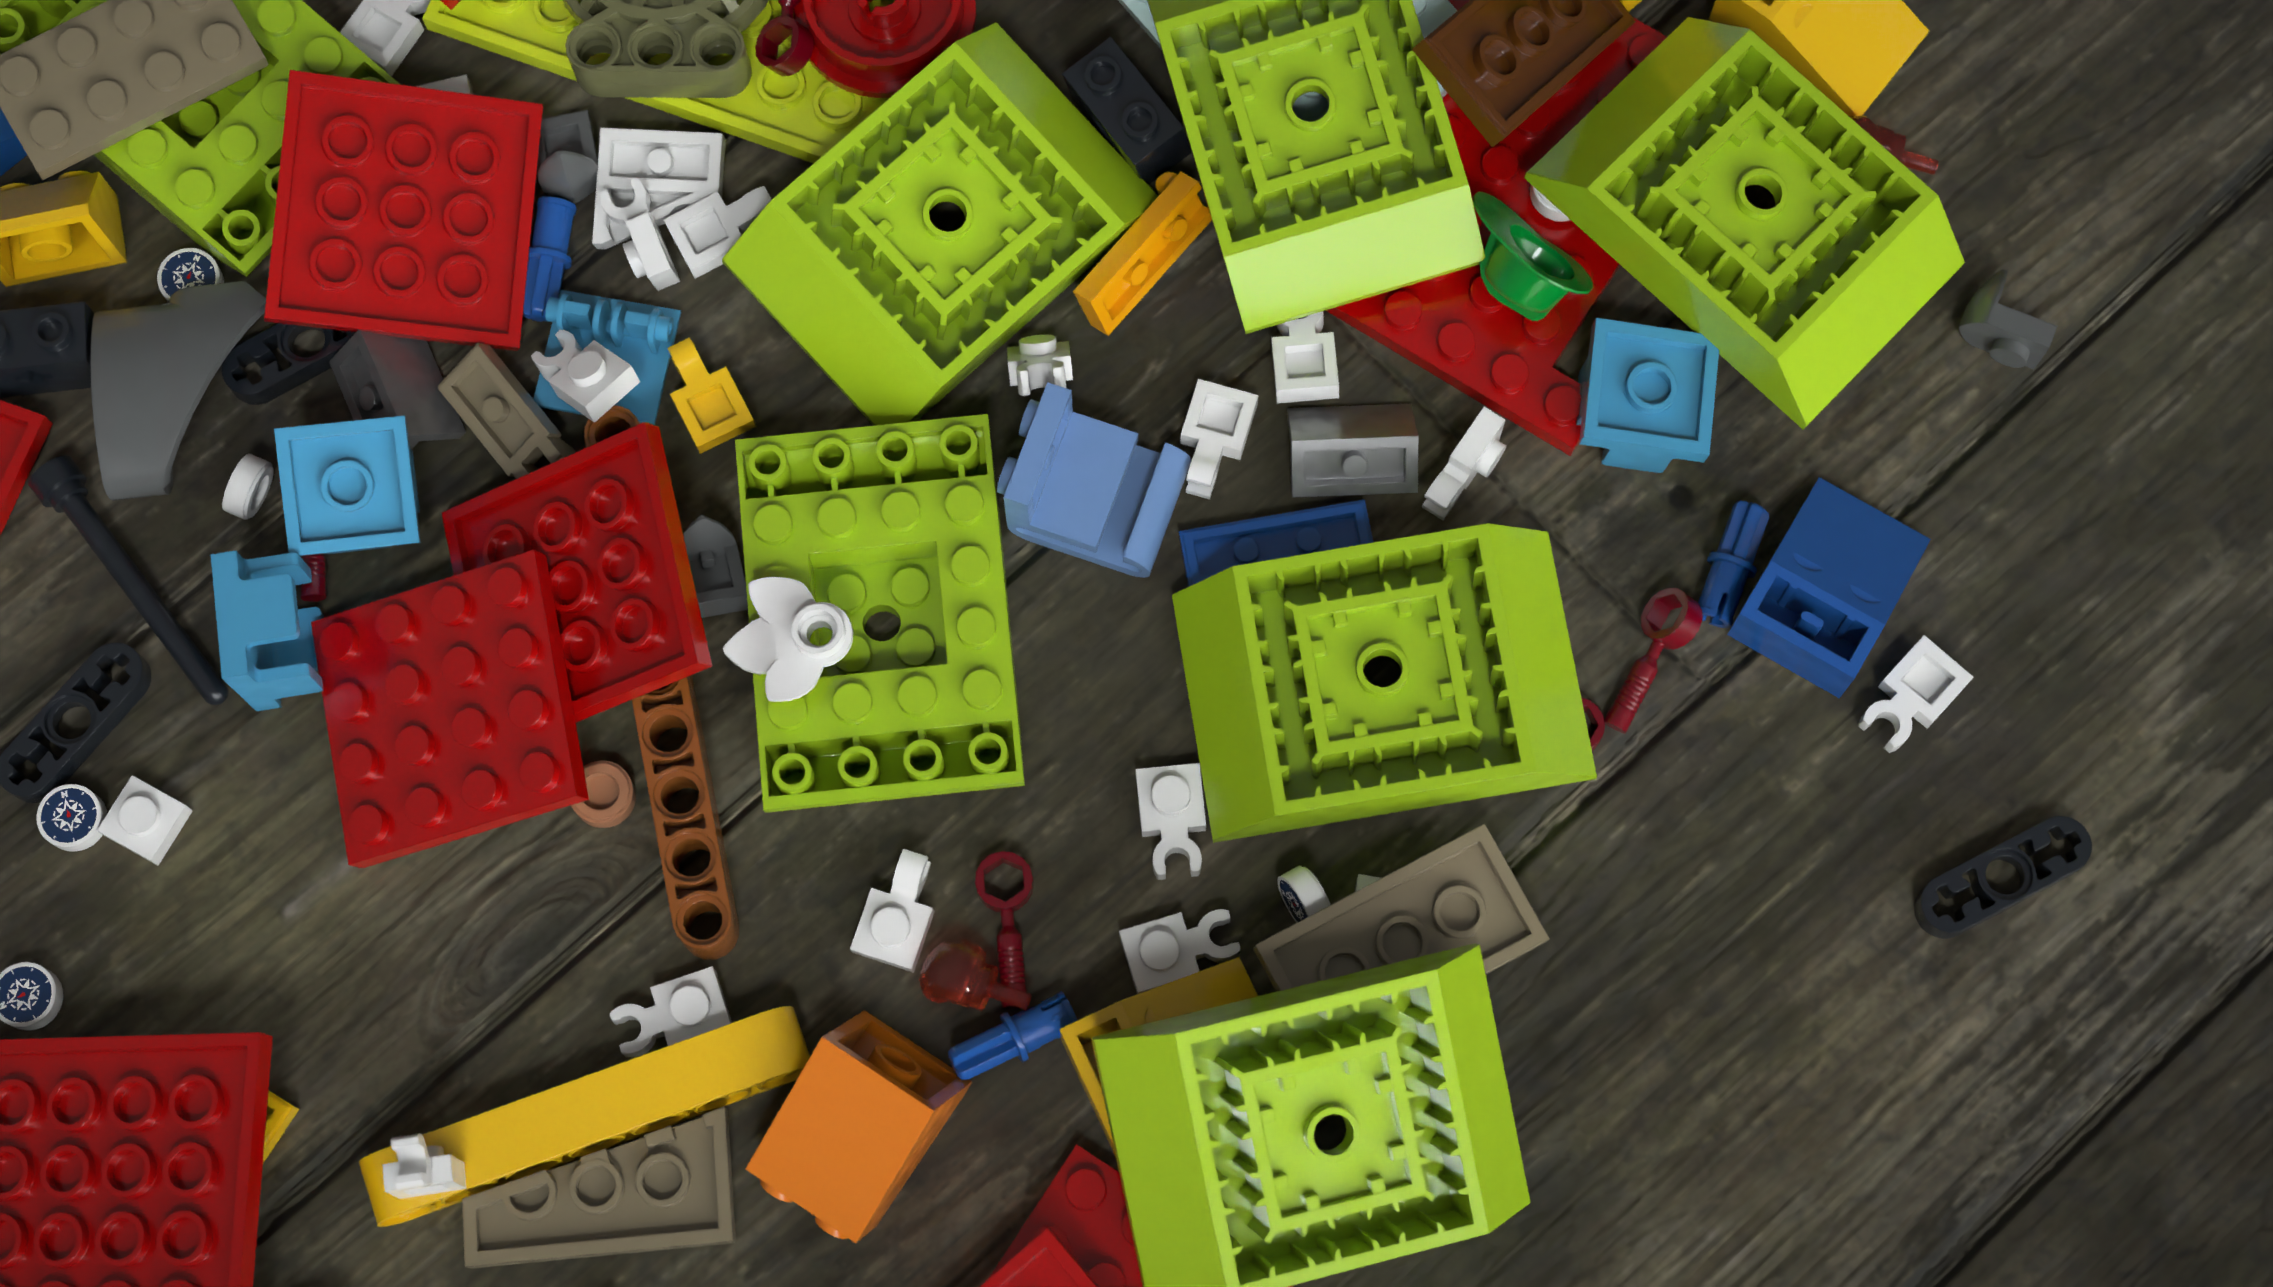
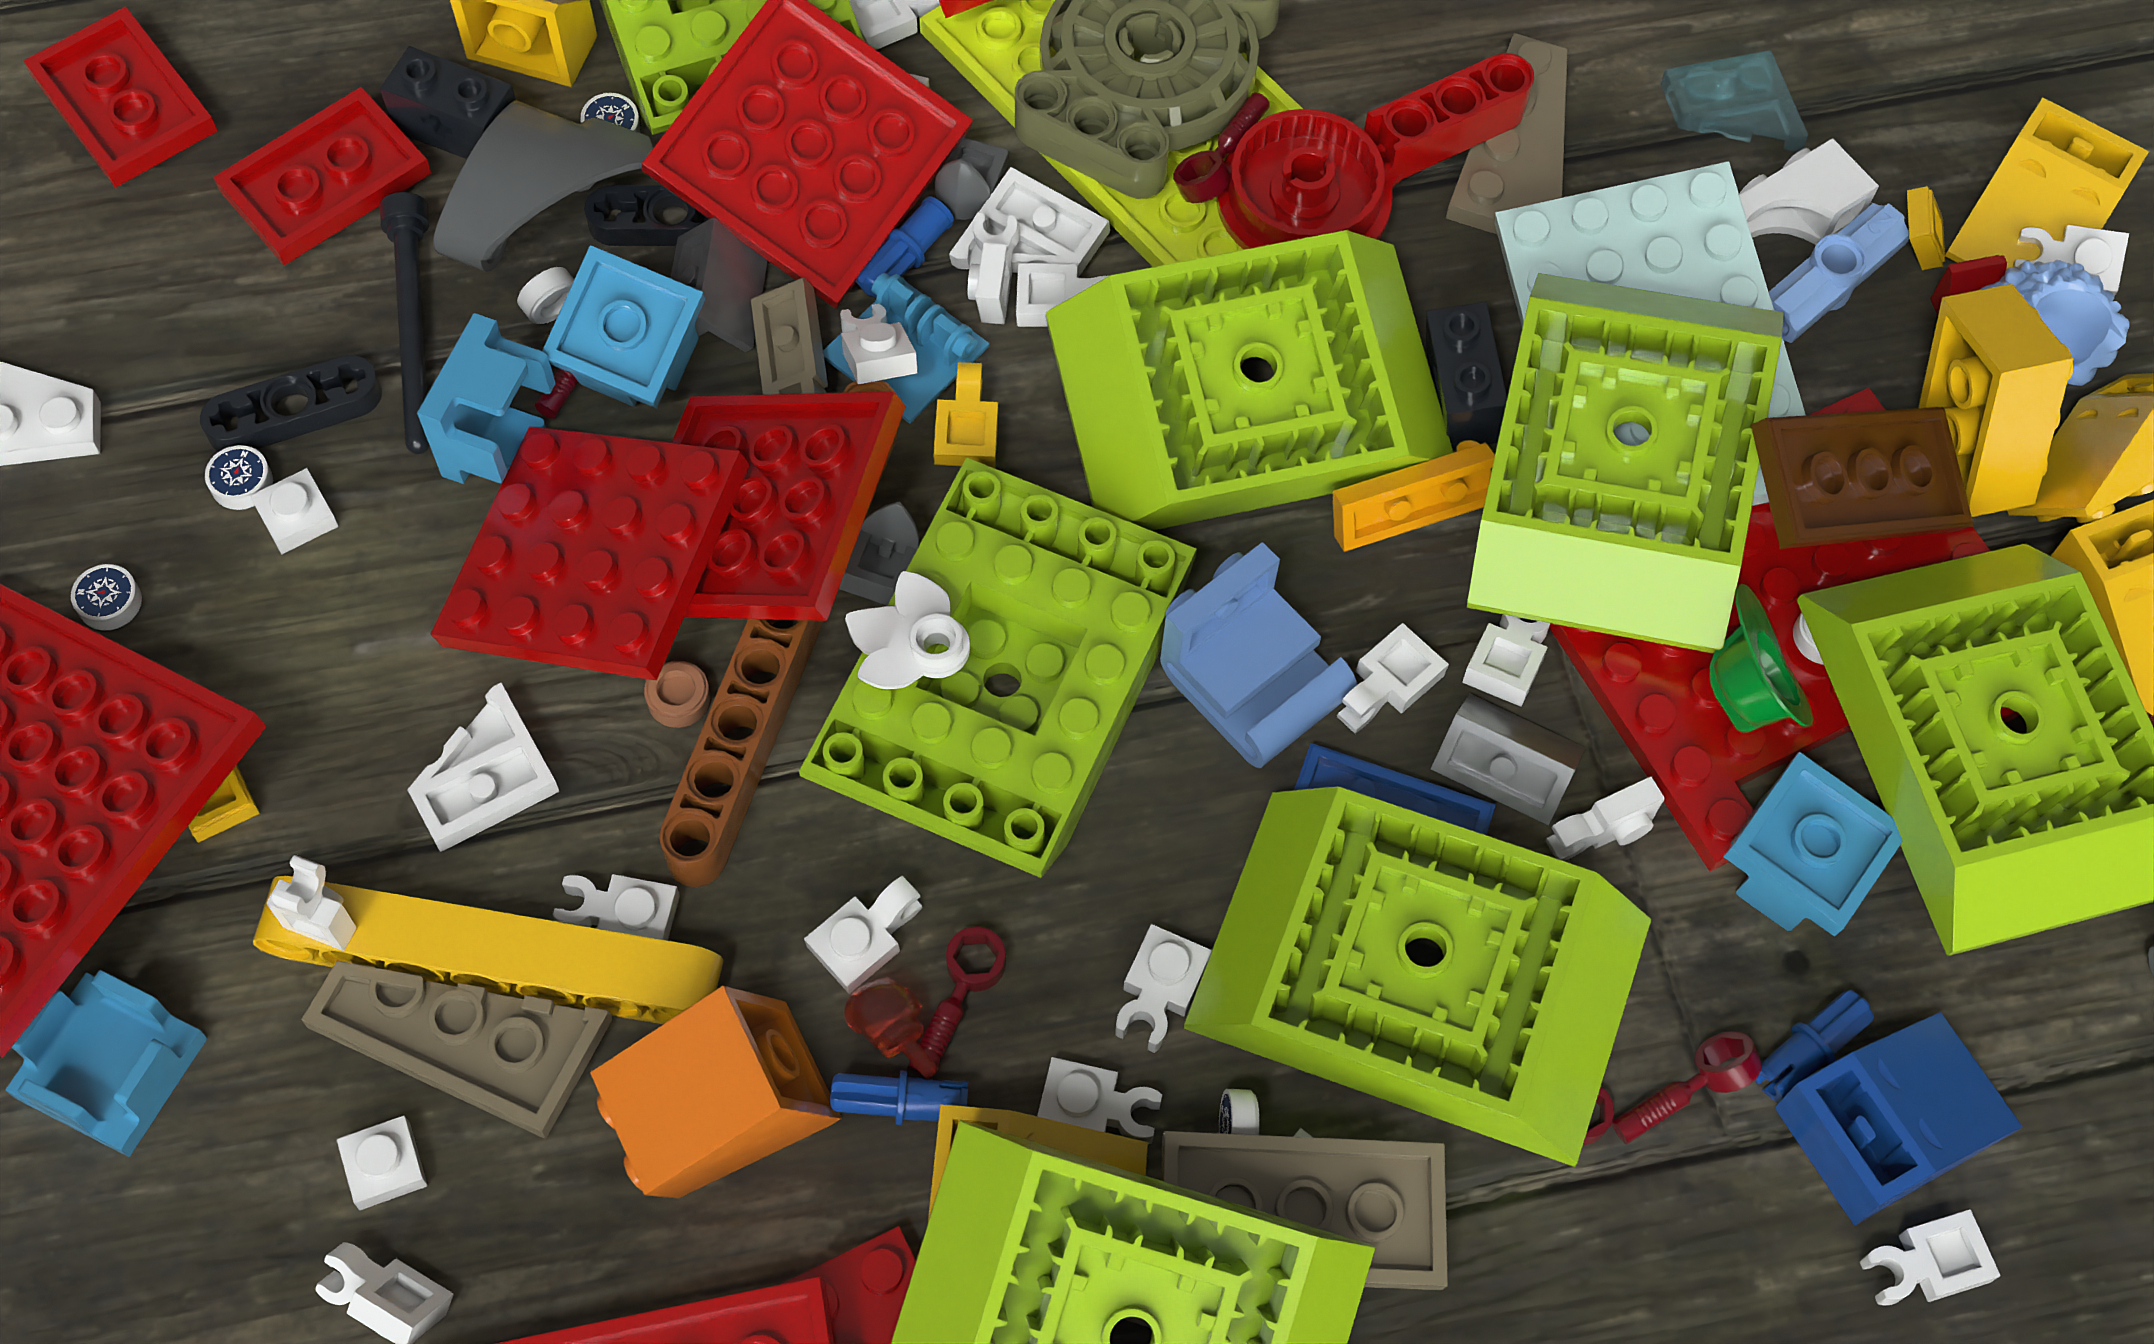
camera: 25 degrees right, 10 degrees down
white plate [1007,335,1073,396] -> none
none -> white wing [407,683,559,852]

